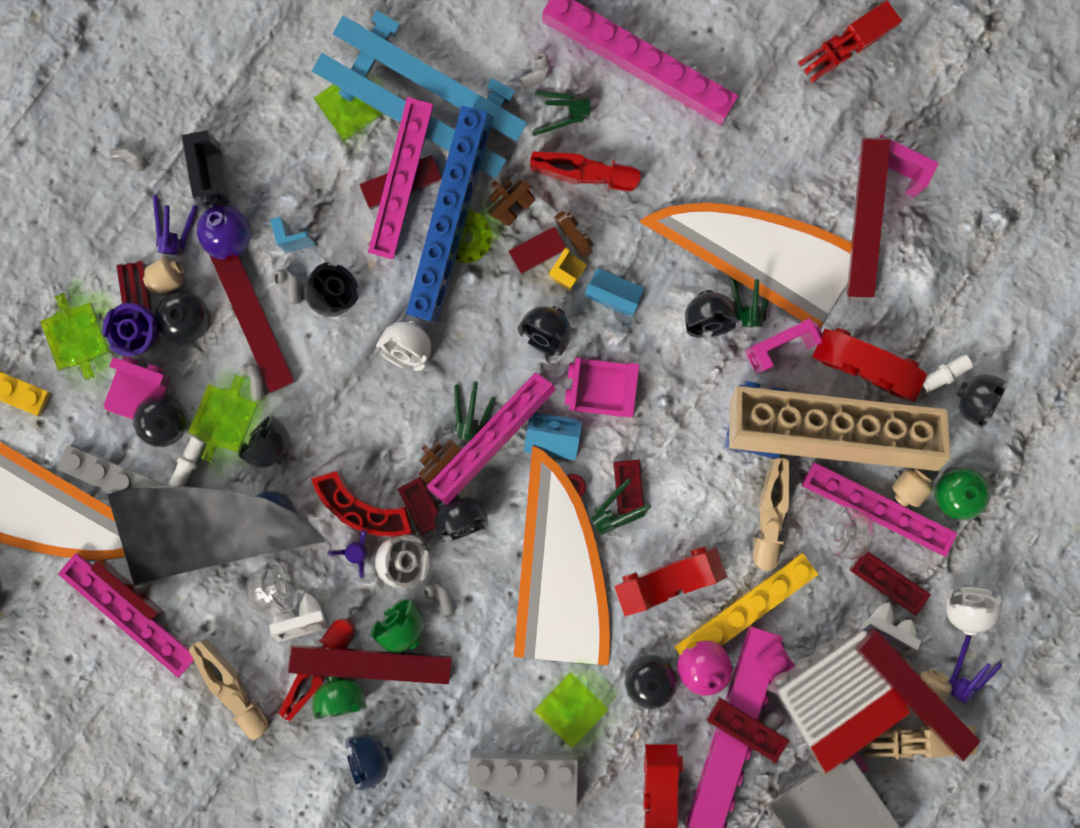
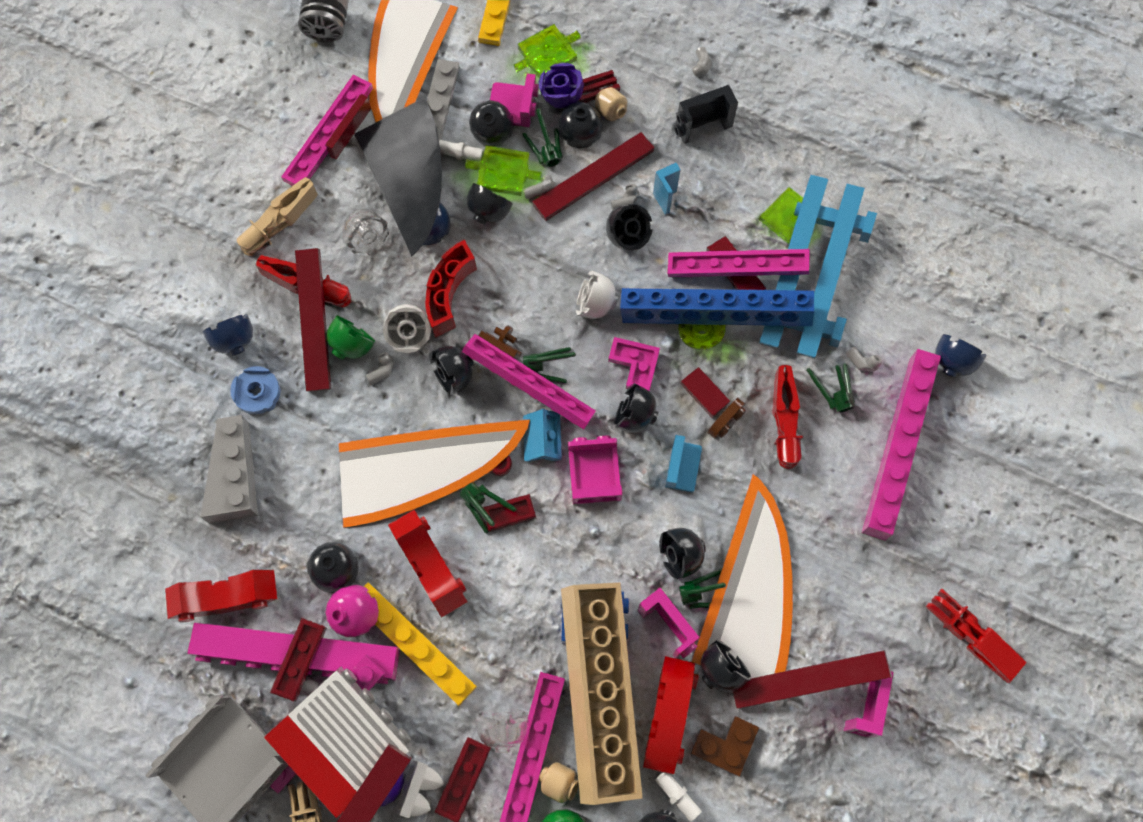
camera: 80 degrees right, 15 degrees down
dark purple plant [153,194,198,255] -> none
dark purple cylinder [196,205,252,260] -> none
white tile [269,593,329,642] -> none
green cylinder [312,676,367,720] -> none
dark purple plant [327,531,368,578] -> none
dark red tile [397,476,438,535] -> none
reddish brown hips [487,179,535,226] -> none
clear neon green plate [534,671,609,748] -> none
yellow panel [548,248,586,291] -> none
tan arm [753,458,789,571] -> none
none -> medium blue plate [230,366,281,415]
none -> dark green plant [522,108,563,167]
none -> dark pink plate [608,337,660,391]
none -> reddish brown plate [690,716,759,777]
none -> black cylinder [700,639,751,693]

